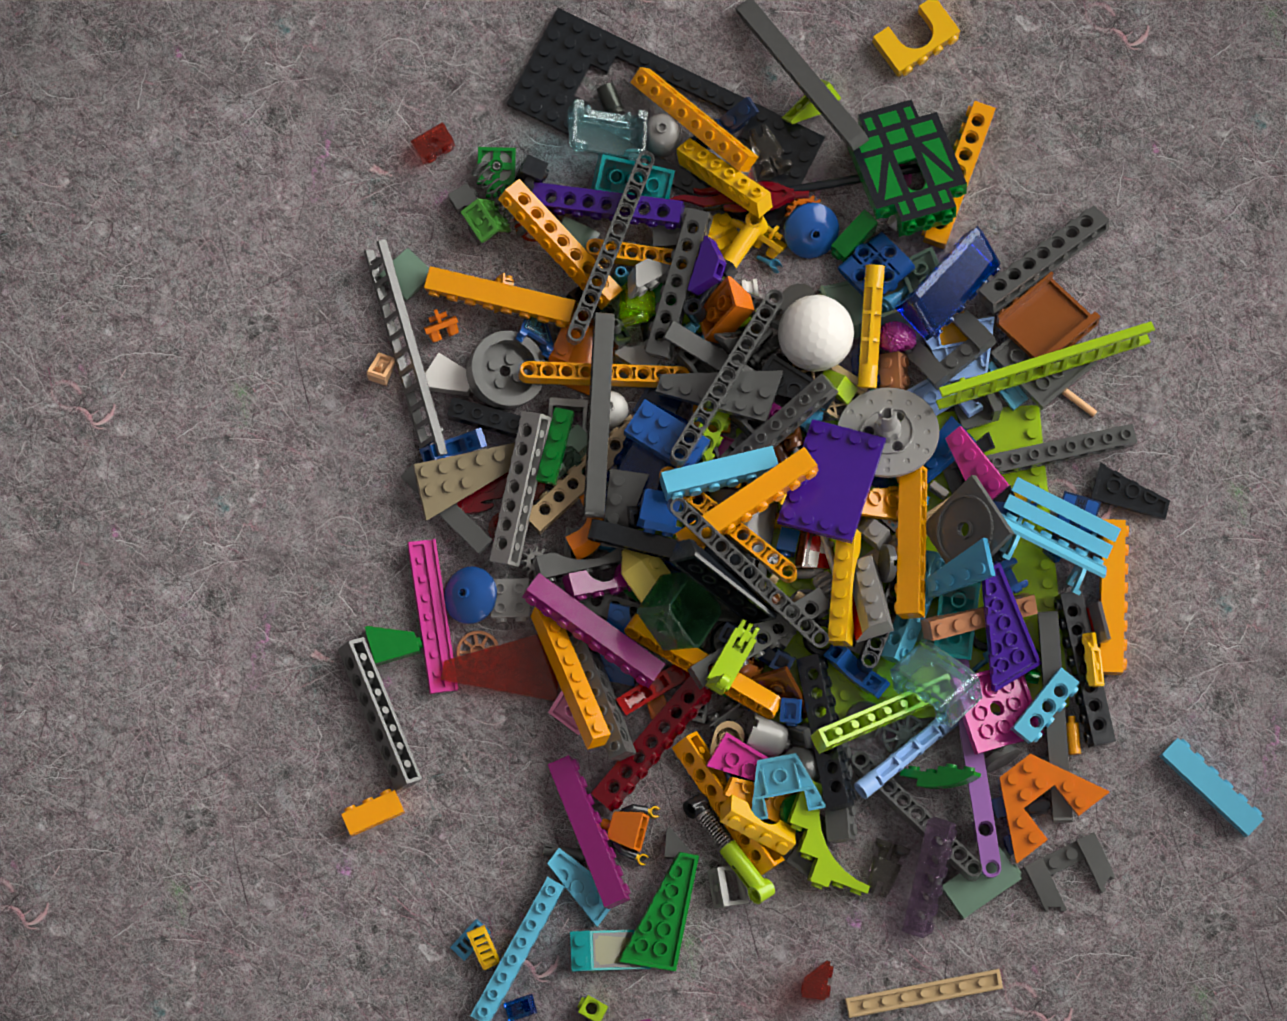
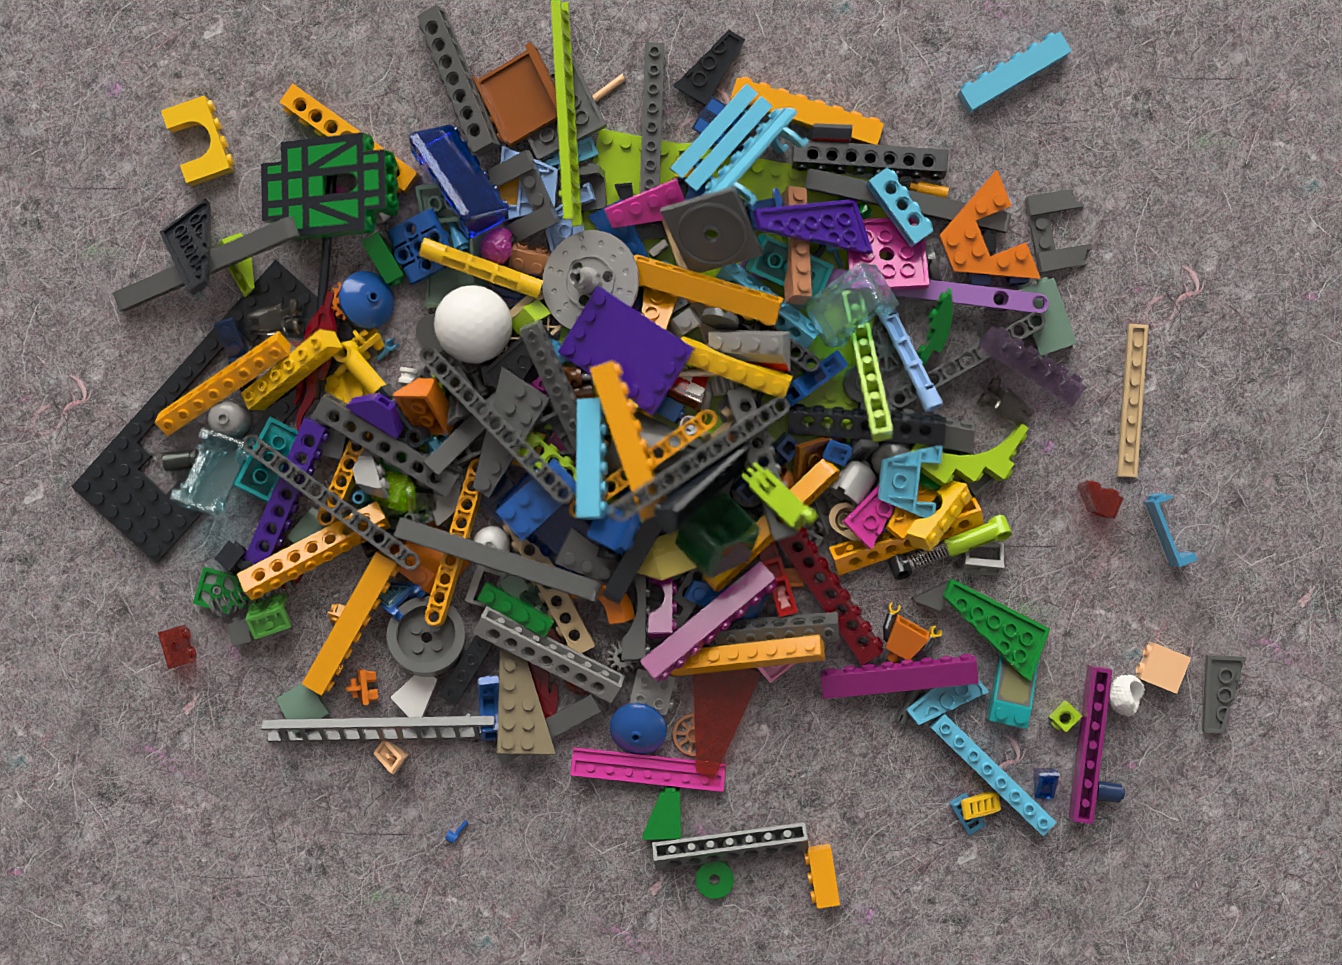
camera: 75 degrees left, 10 degrees up
dark azure wing [925,538,995,598] -> none
yellow hinge [1082,632,1104,687] -> none
none -> black wing [160,198,210,296]
none -> blue hand [445,820,468,843]
none -> green tile [696,861,734,899]

